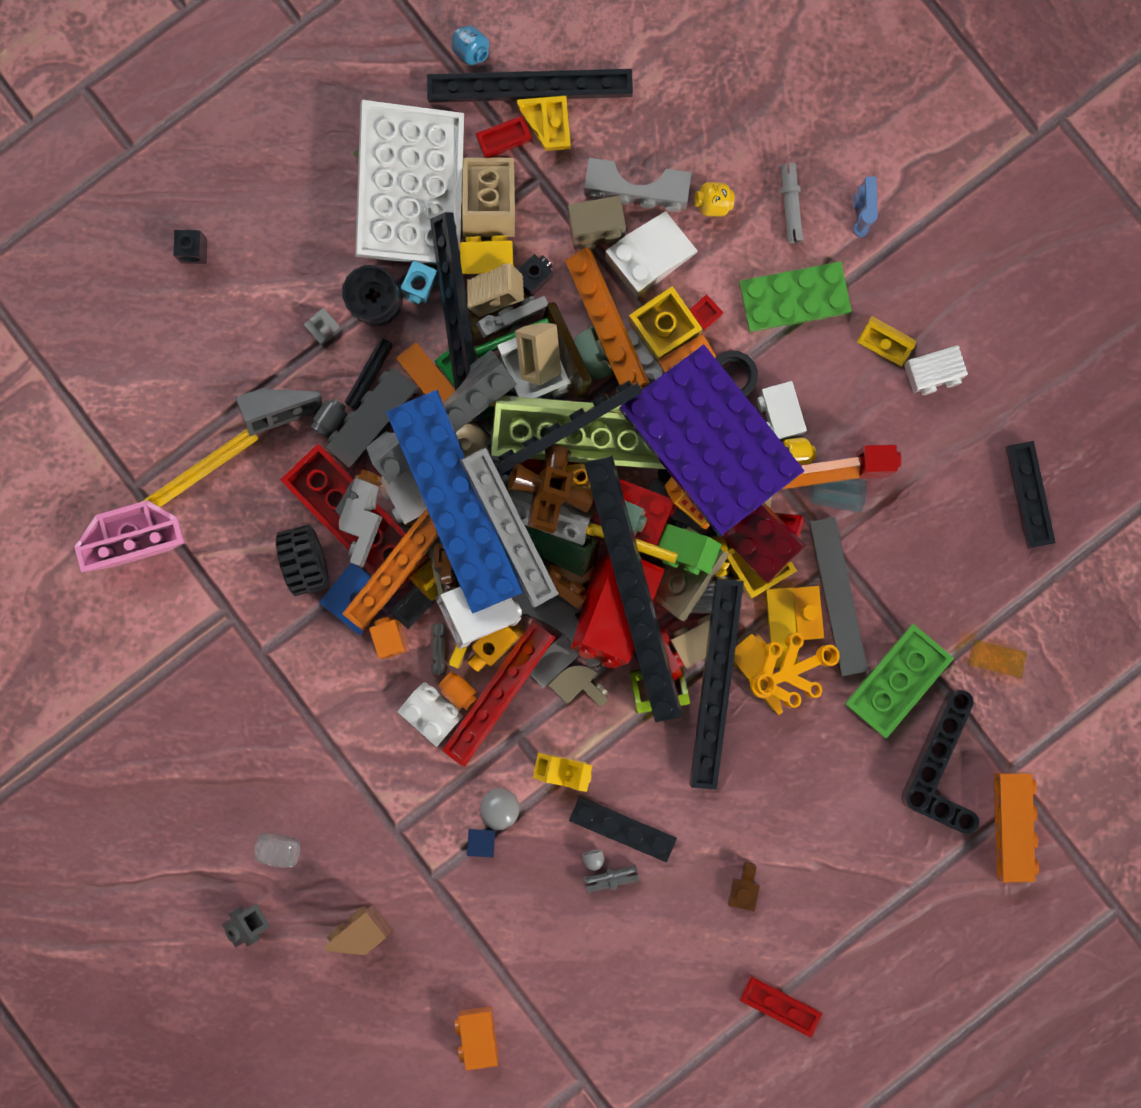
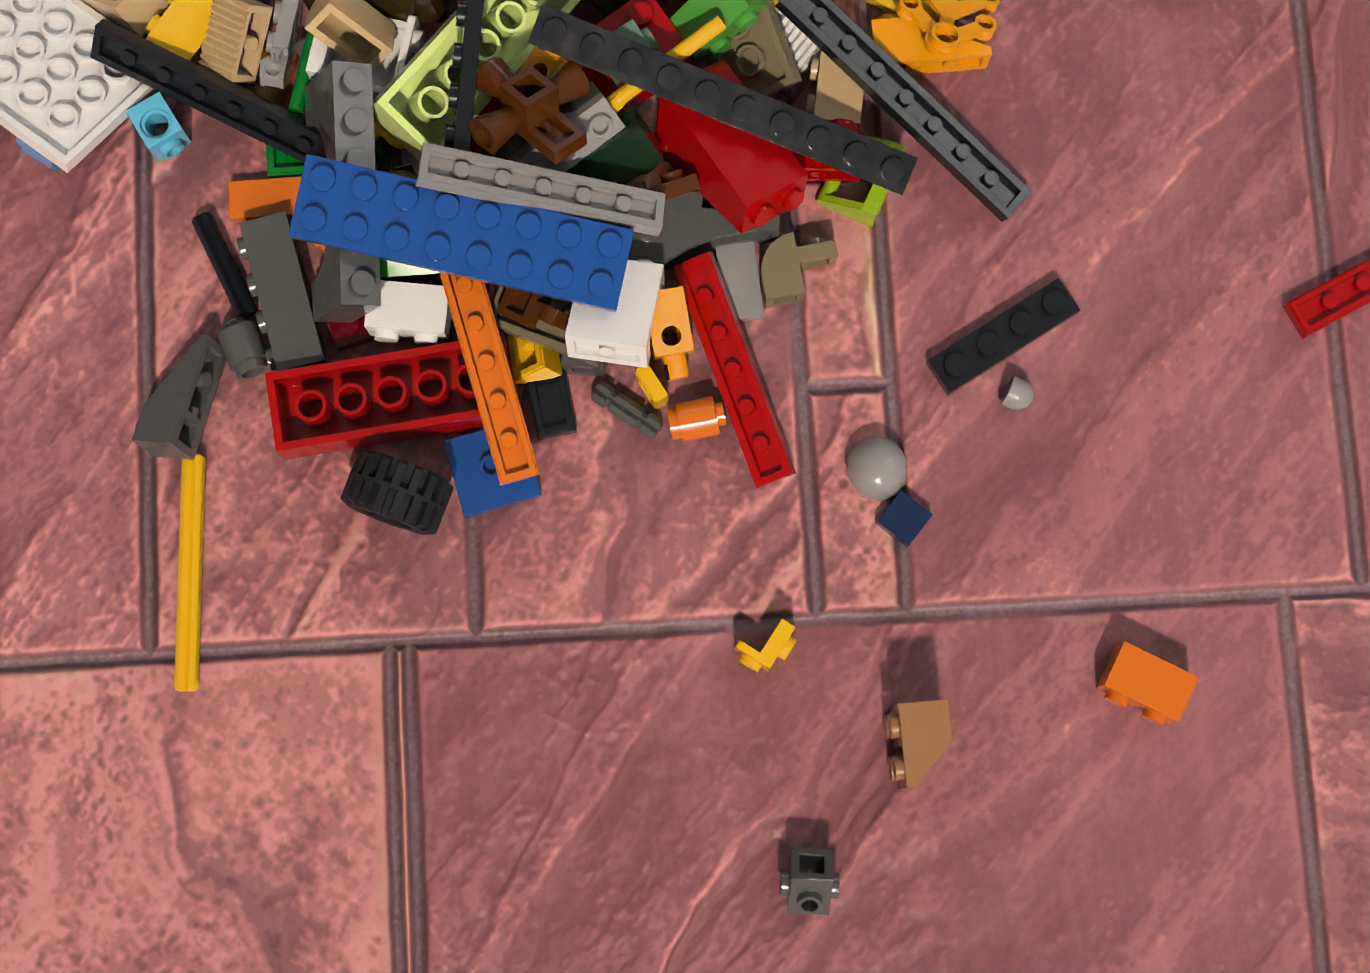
camera: 60 degrees left, 5 degrees down
bright pink wedge [74,500,185,573] -> none
clear gear [254,833,301,868] -> none
light grey tile [304,308,341,345] -> none
light grey plate [336,469,382,567] -> none
black wheel [342,265,403,326] -> none
orange brick [369,617,410,659] -> none
white bracket [398,682,463,747] -> none
yellow brick [532,752,593,792] -> none
dark grey pin [584,864,640,894] -> none
reddish brown plate [727,862,760,912] -> none
none -> yellow bracket [734,619,797,673]

